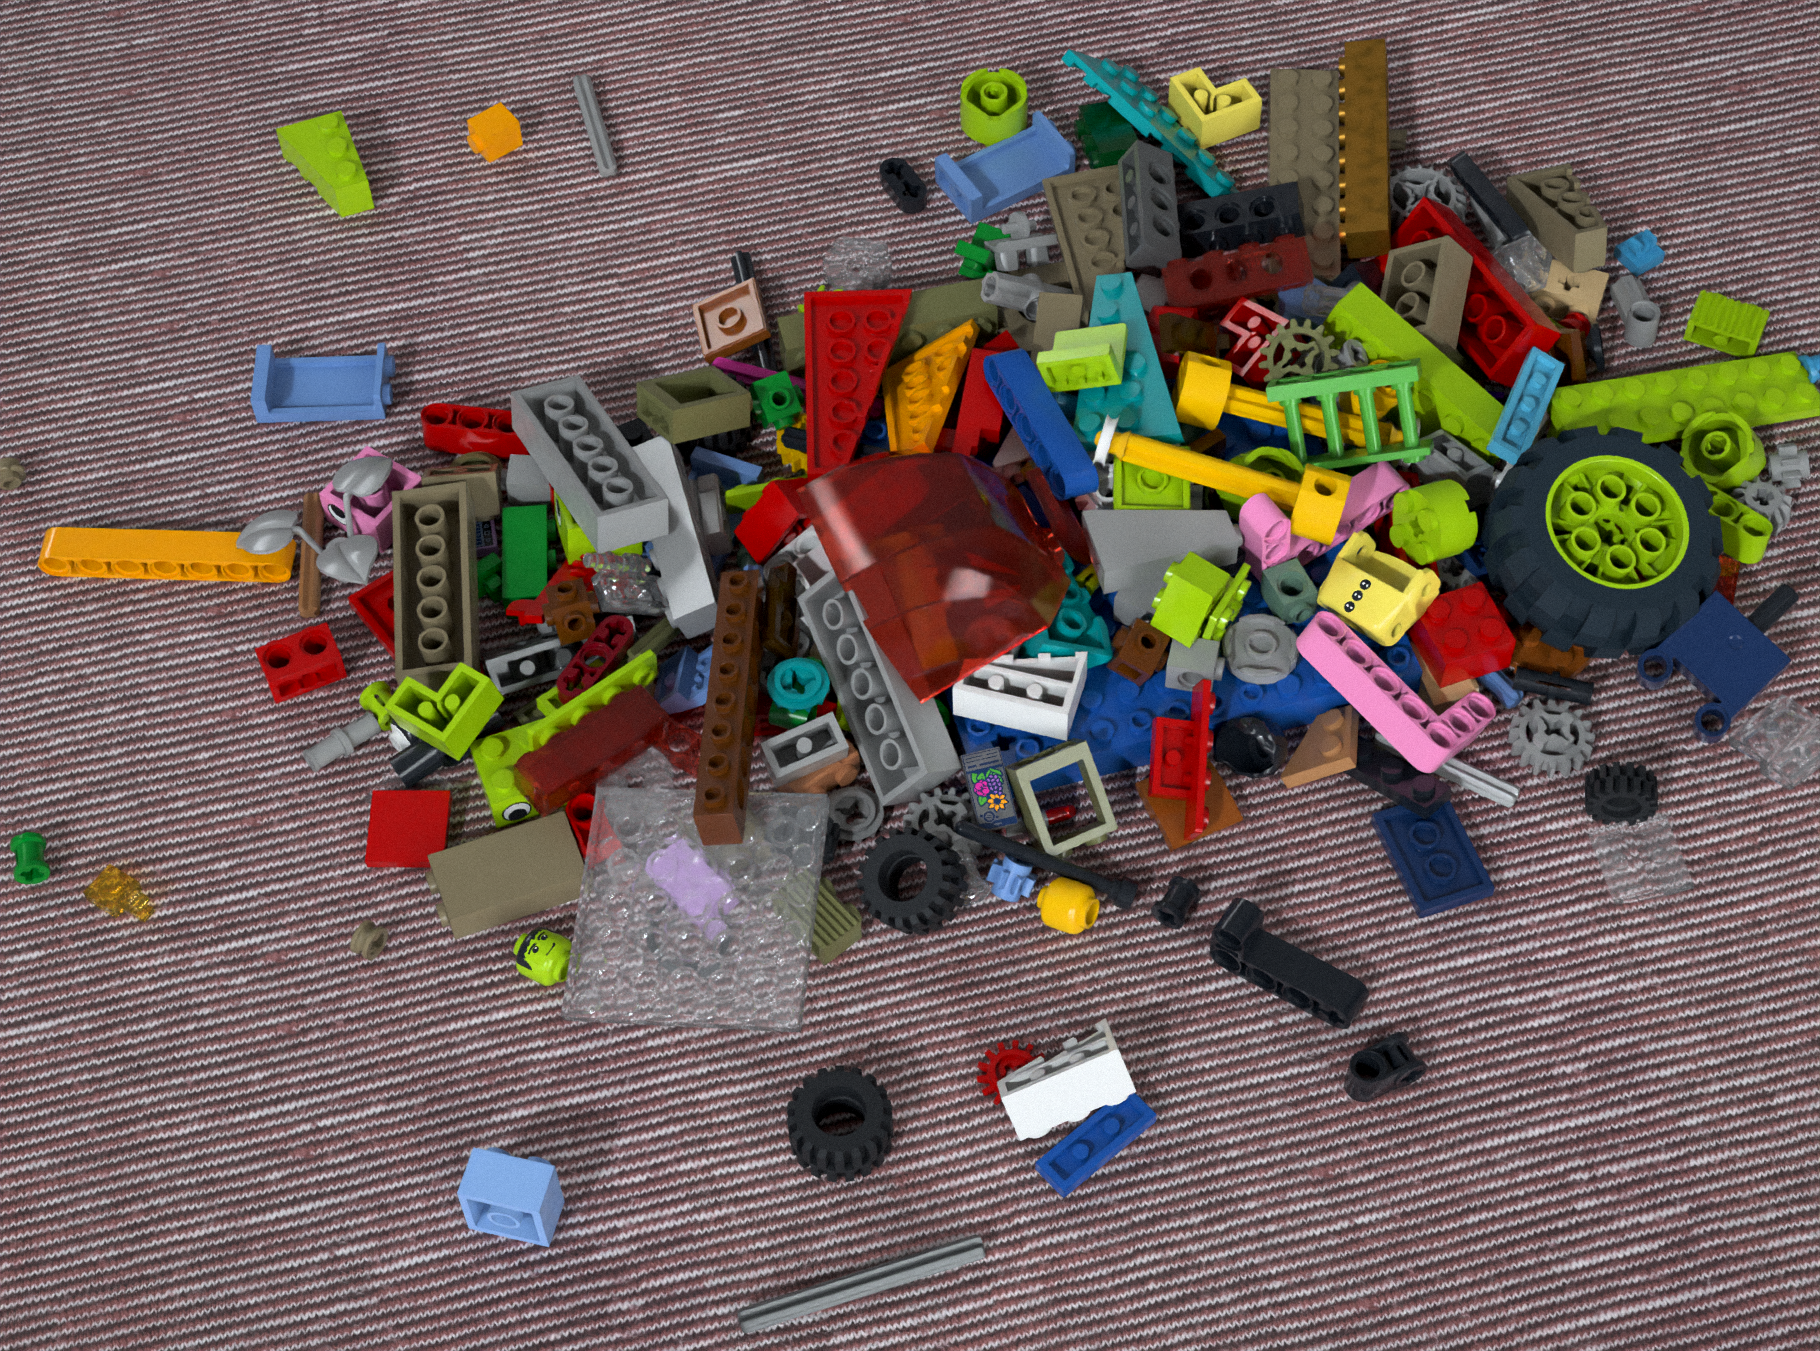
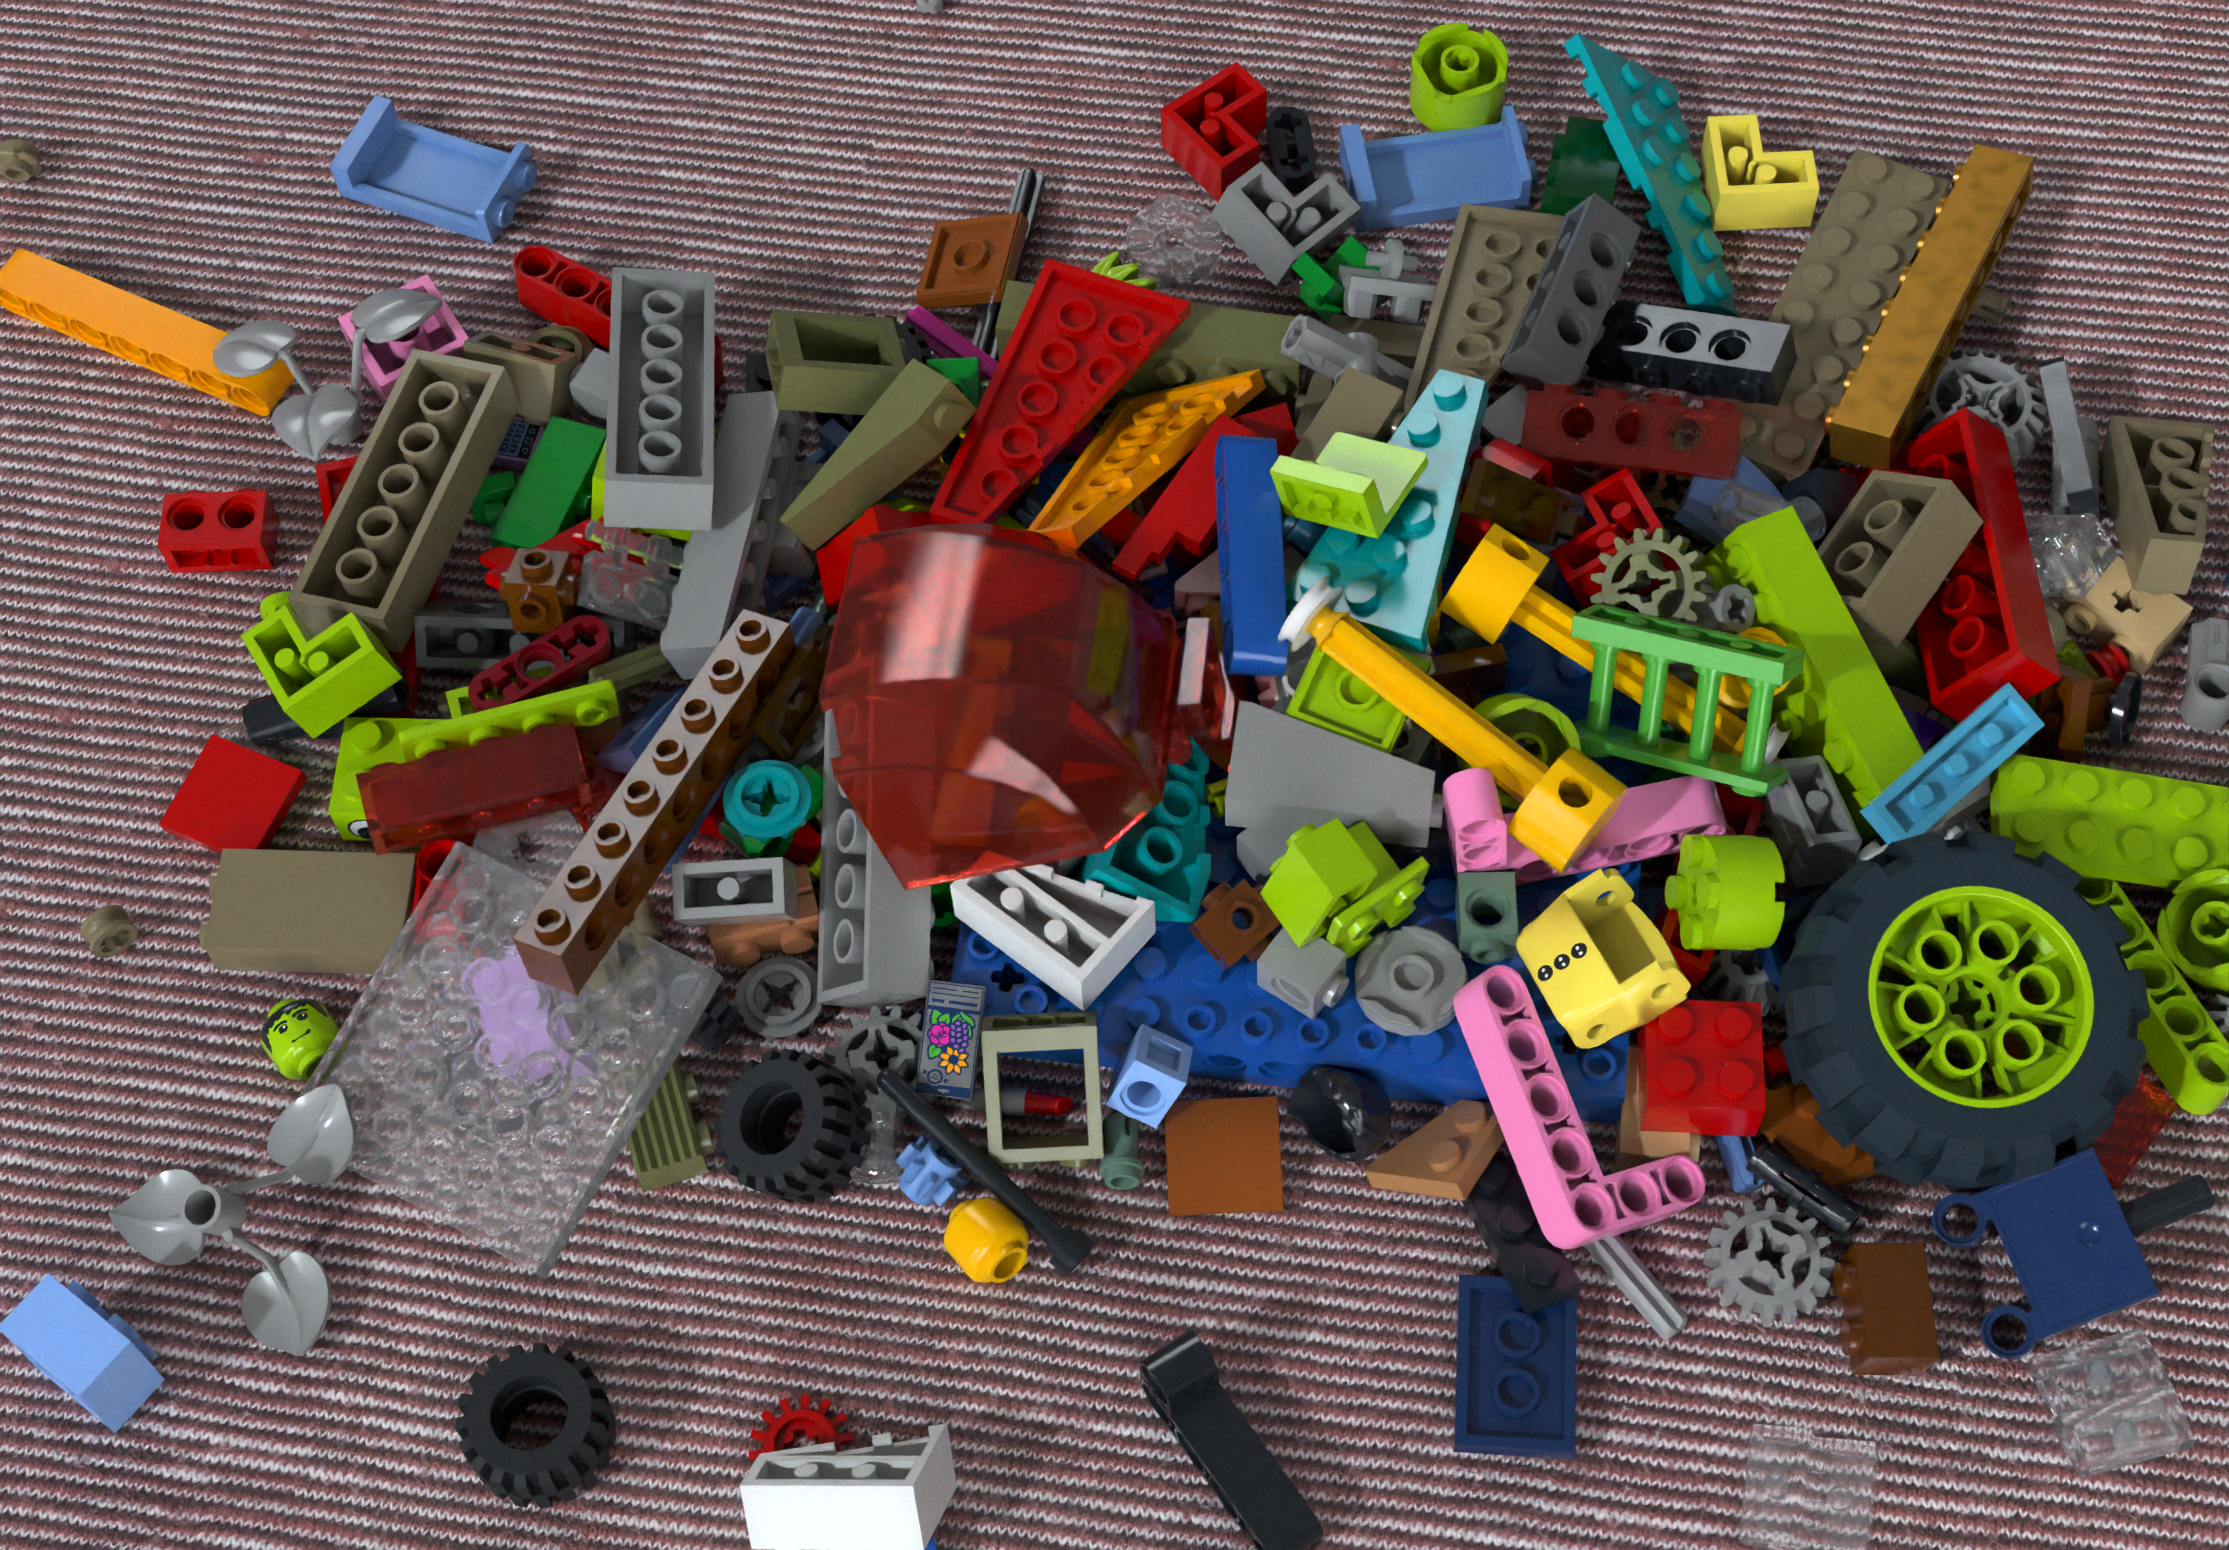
camera: 25 degrees right, 5 degrees up
medium nougat axle [298,492,324,618] -> none
light grey pin [302,711,381,772] -> none
red bracket [1148,679,1216,841] -> none
black bush [1151,876,1202,929] -> none
black tyre [1585,762,1658,826] -> none
none -> light grey plant [108,1084,356,1356]
none -> olive wedge [779,358,977,551]
none -> sand green pin [1099,1112,1145,1190]
none -> light blue brick [1105,1024,1193,1128]
none -> red brick [1161,61,1267,202]
none -> light grey brick [1211,161,1361,287]
none -> reddish brown brick [1833,1242,1939,1376]

